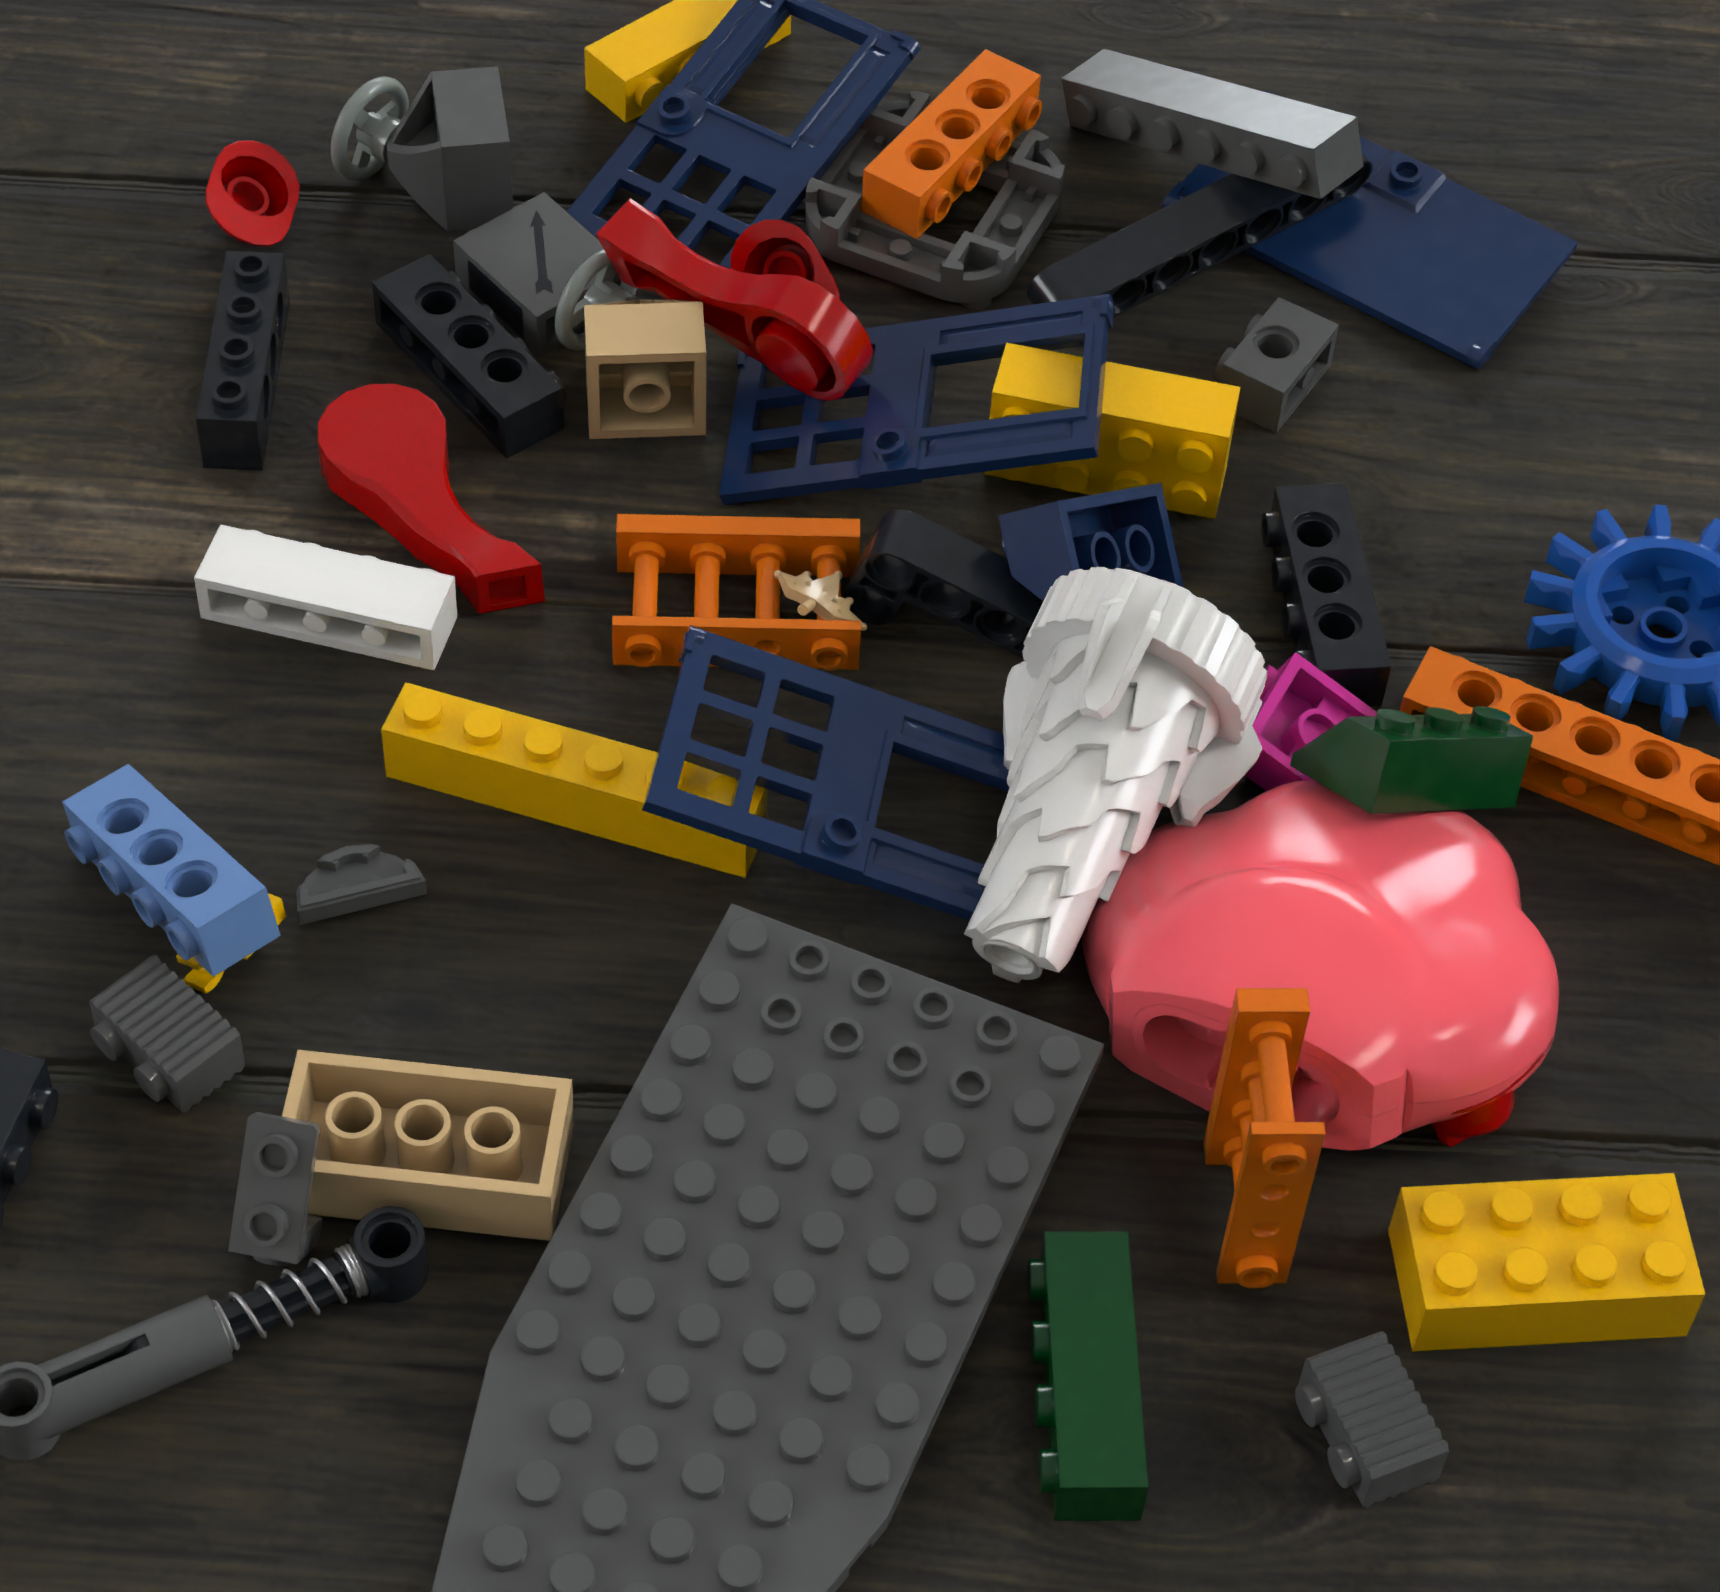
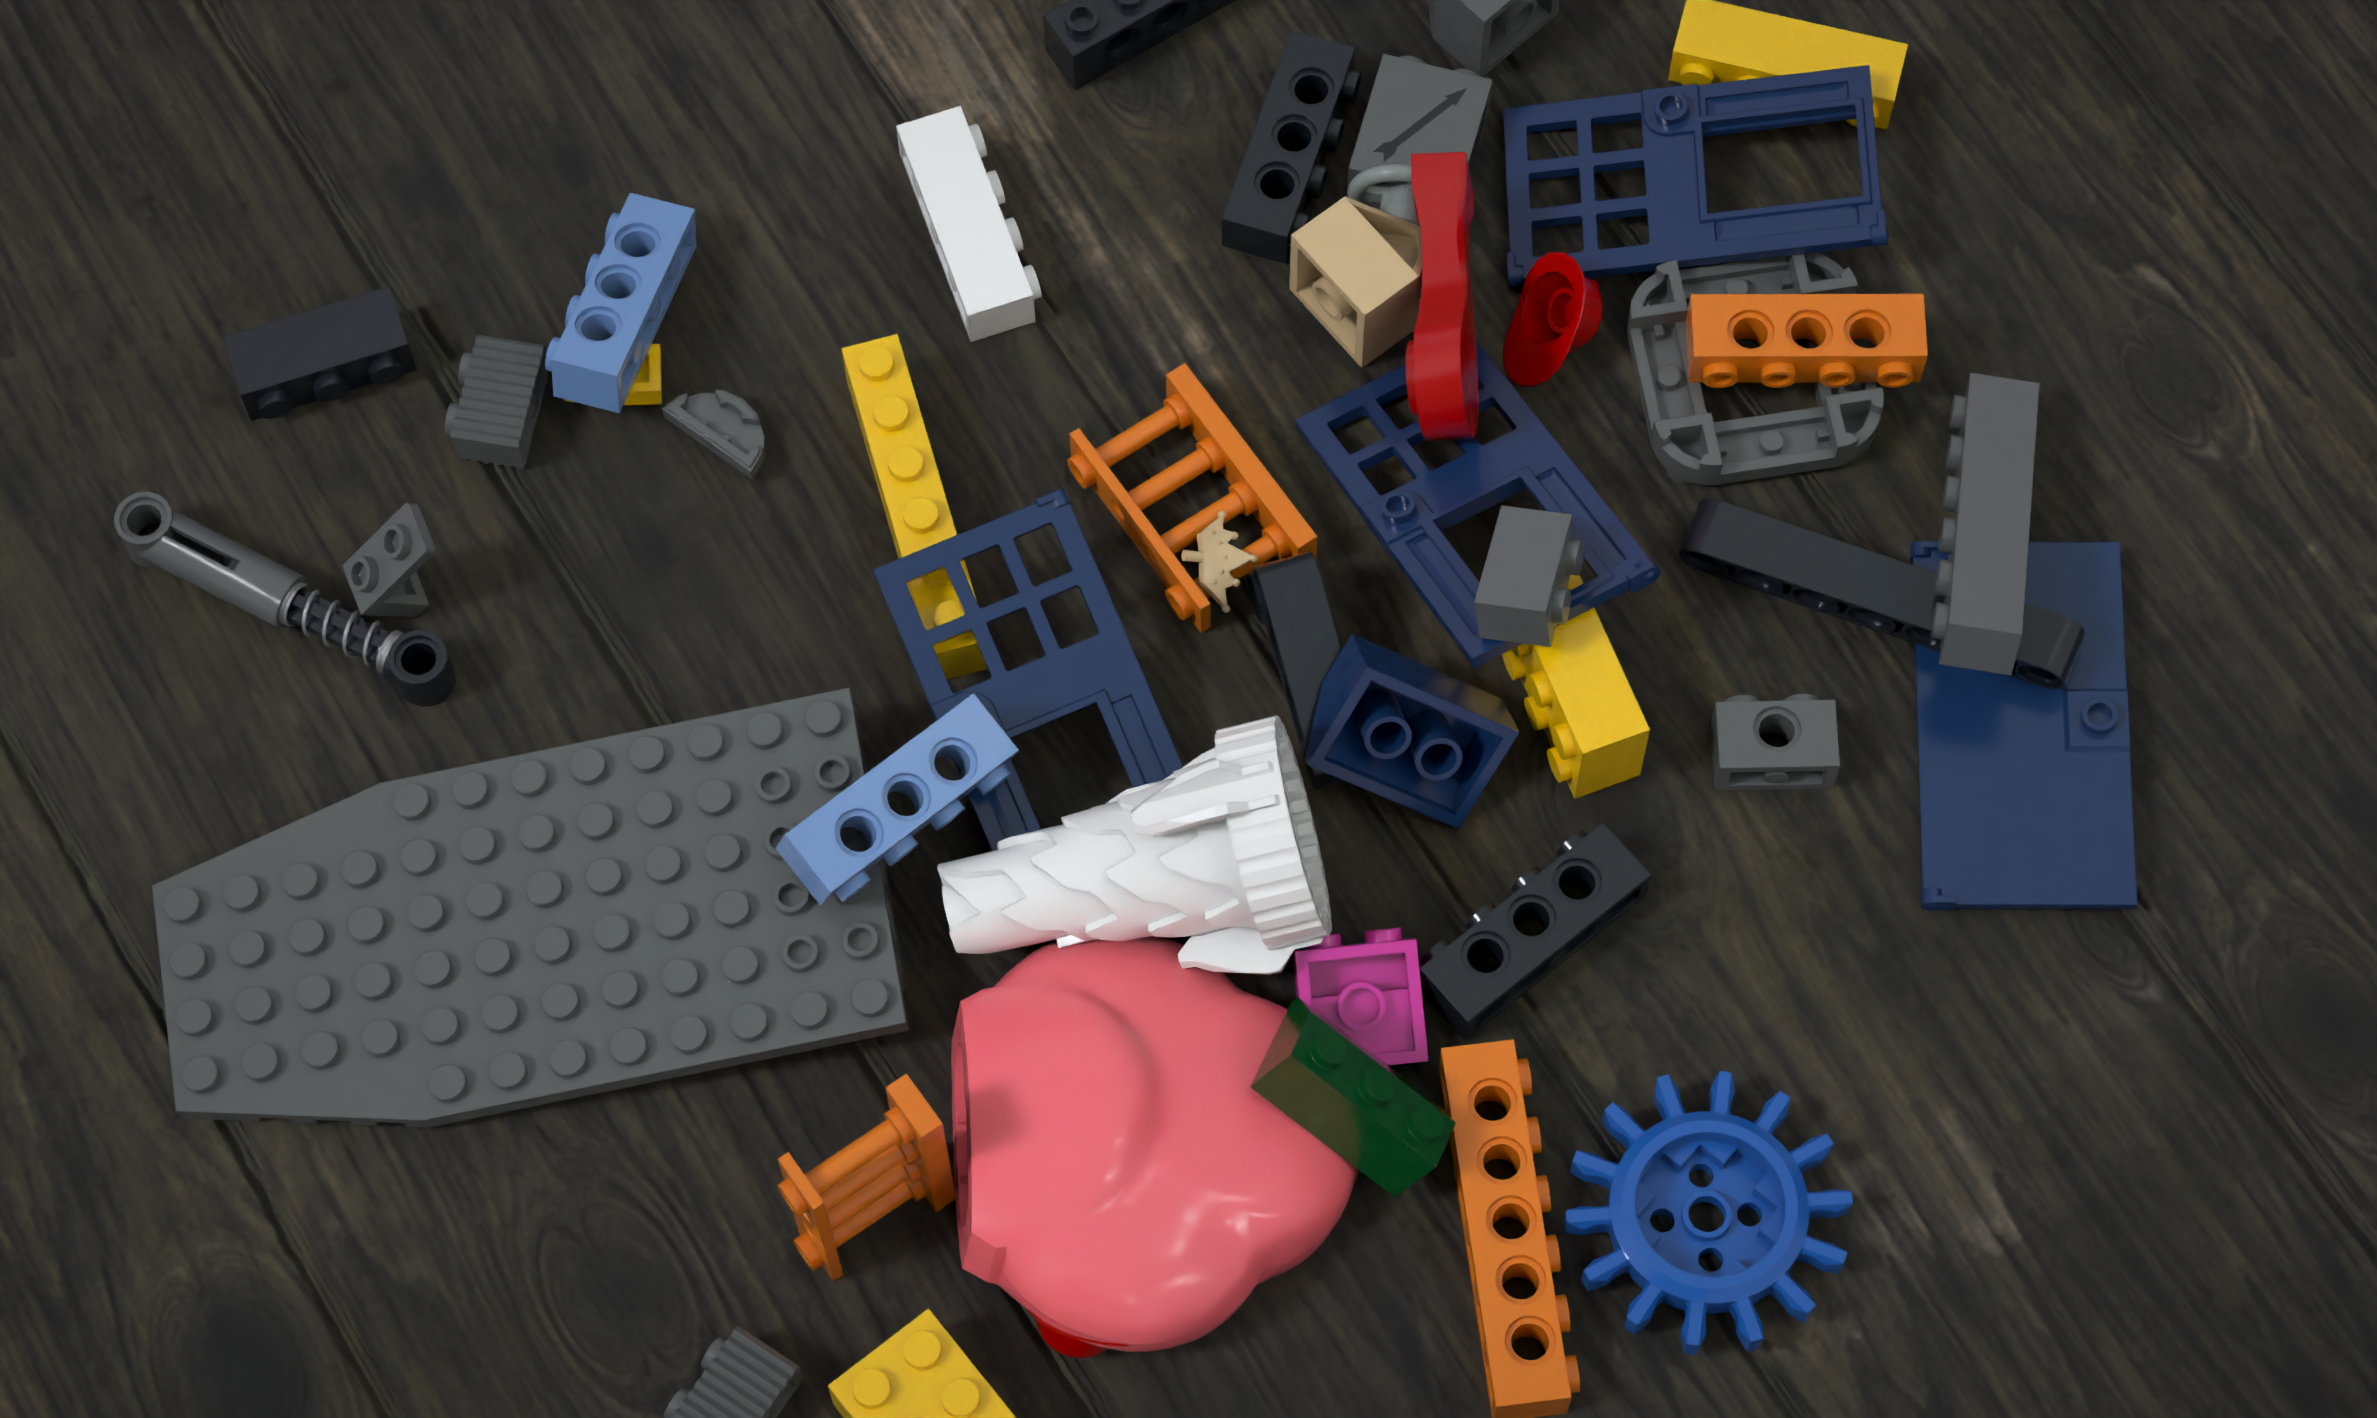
camera: 60 degrees right, 15 degrees up
tan brick [282,1050,574,1241] -> none
red animal [318,384,545,614] -> none
dark green brick [1027,1231,1148,1521] -> none
none -> medium blue brick [775,693,1019,906]
none -> dark grey brick [1474,505,1584,647]

